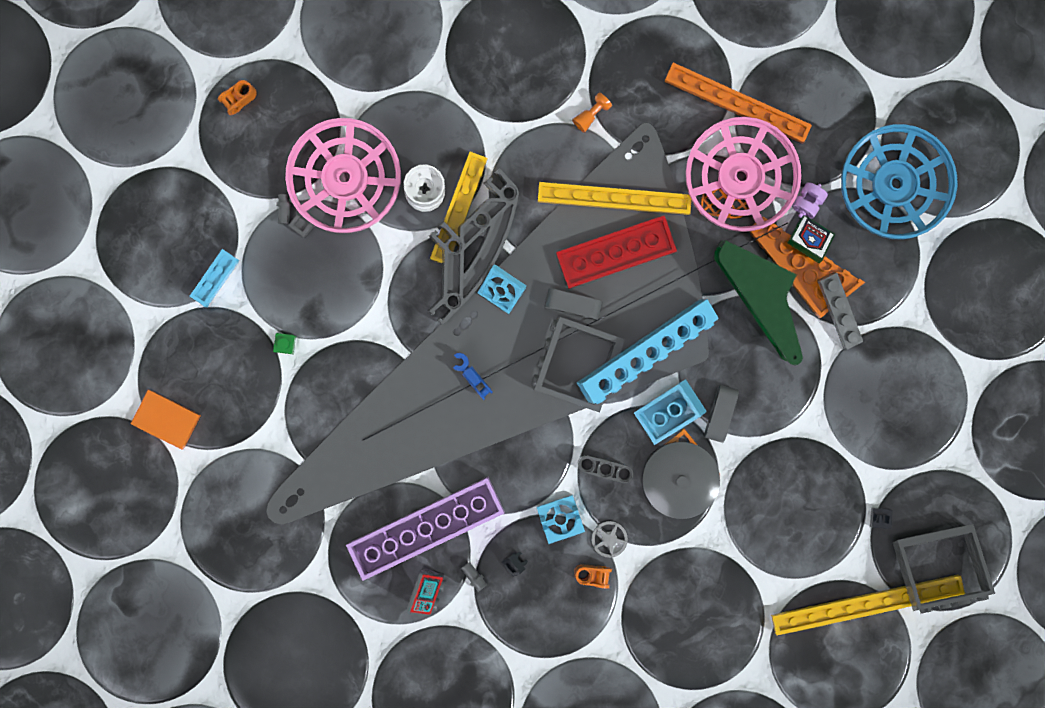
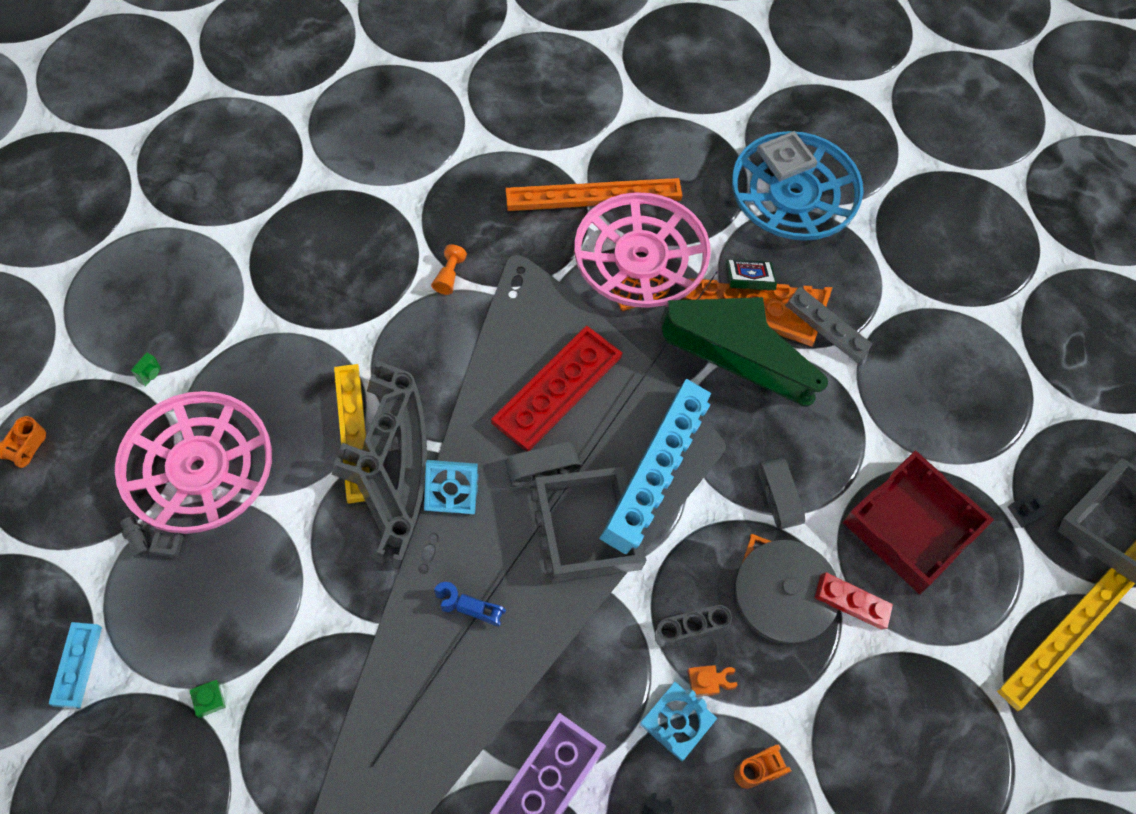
camera: 30 degrees left, 25 degrees down
white wheel [404,165,445,212] -> none
yellow plate [538,182,691,215] -> none
light grey wheel [592,521,628,558] -> none
medium azure slope [634,379,707,445] -> none
lavender wheel [792,182,828,219] -> none
none -> green plate [131,353,161,386]
none -> orange plate [688,665,738,697]
none -> light grey tile [757,131,818,182]
none -> plate [815,572,893,630]
none -> dark red tile [843,450,994,595]

